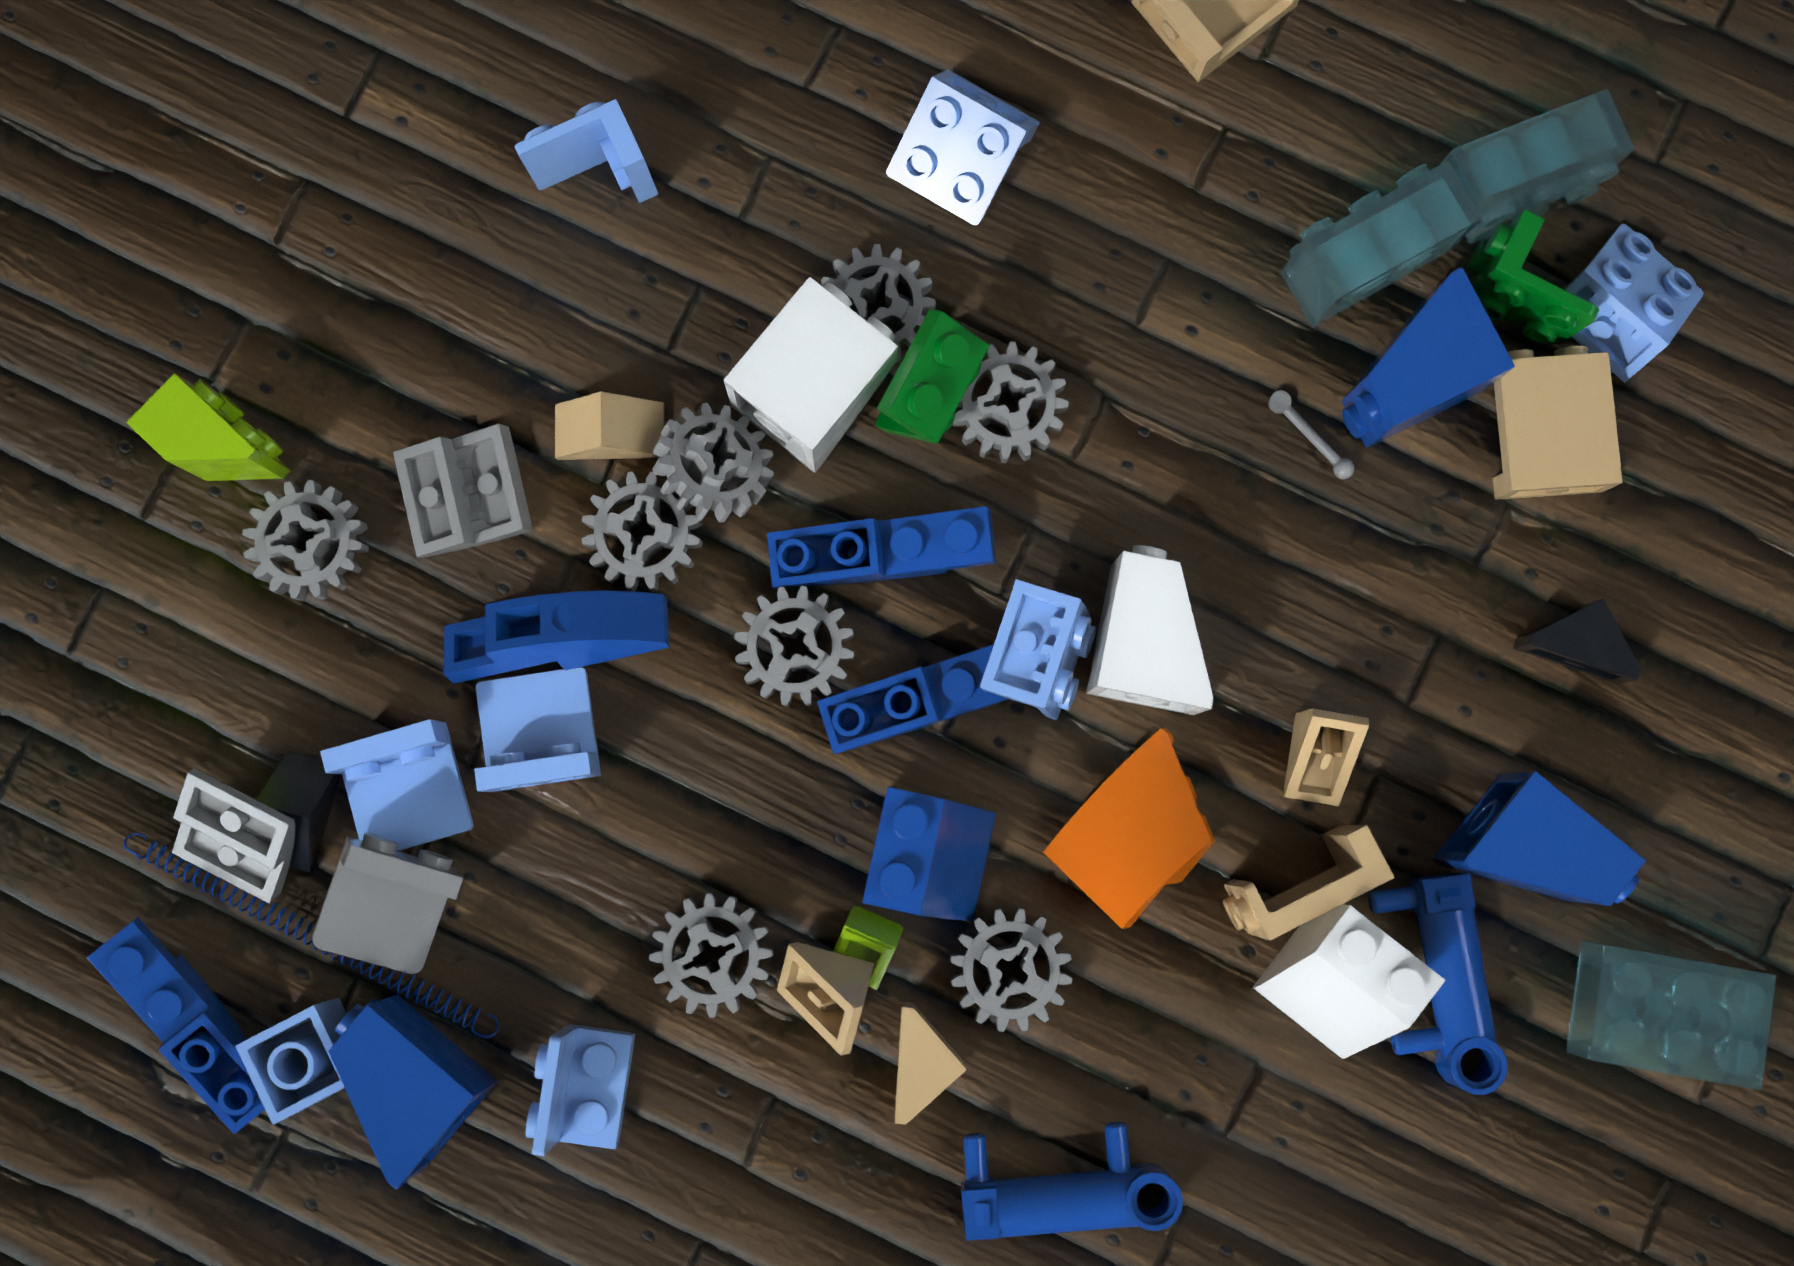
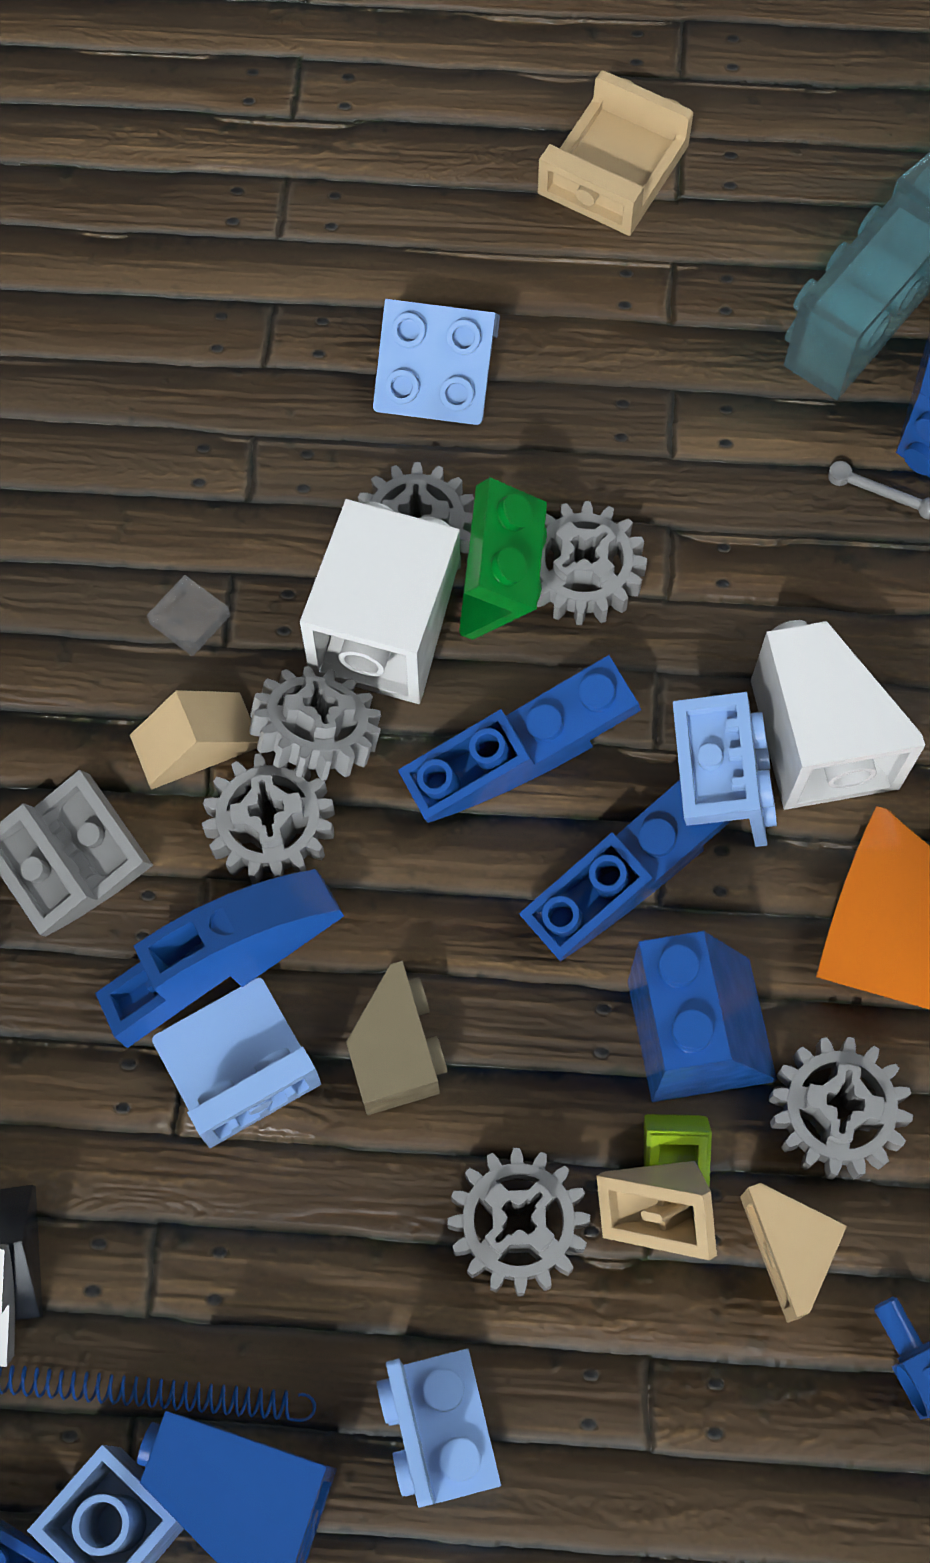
camera: 20 degrees left, 15 degrees down
light grey bracket [312,833,463,974] -> none
light blue bracket [320,719,474,851] -> none
light blue bracket [514,99,658,203] -> none
light grey gear [734,586,855,707] -> none
none -> clear tile [147,575,230,656]
none -> dark tan slope [346,961,447,1115]

